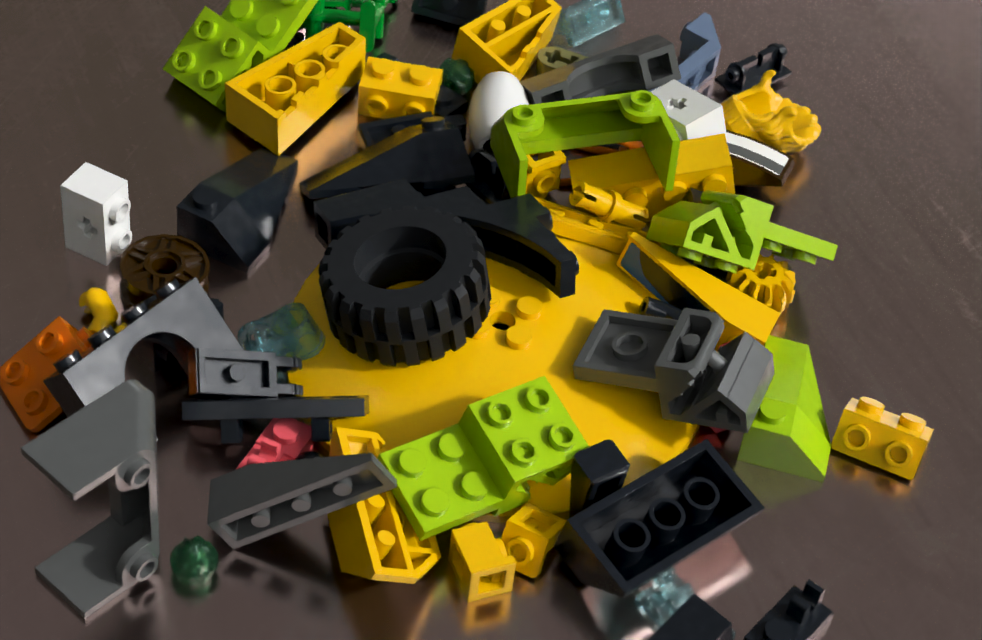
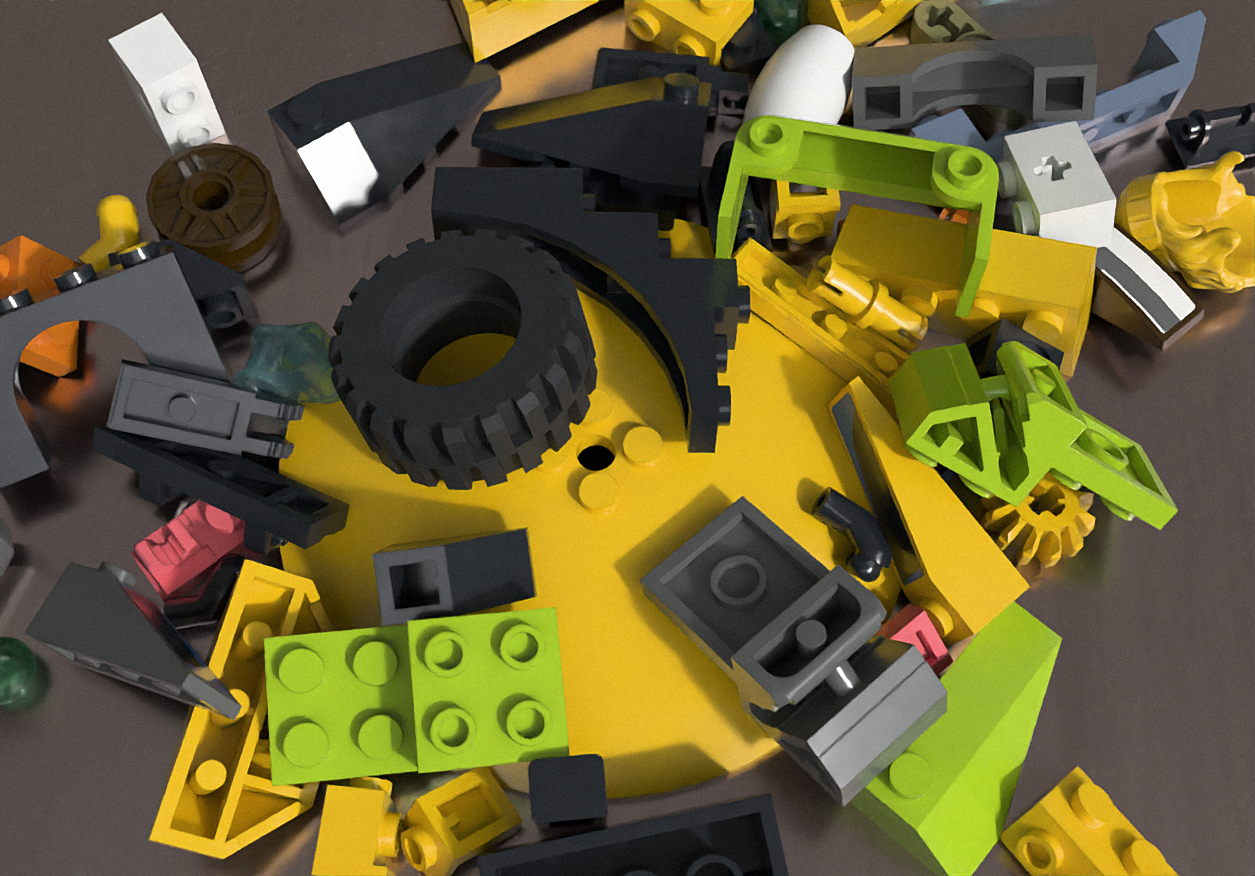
camera: 30 degrees right, 20 degrees up
none -> black slope [373,527,537,626]

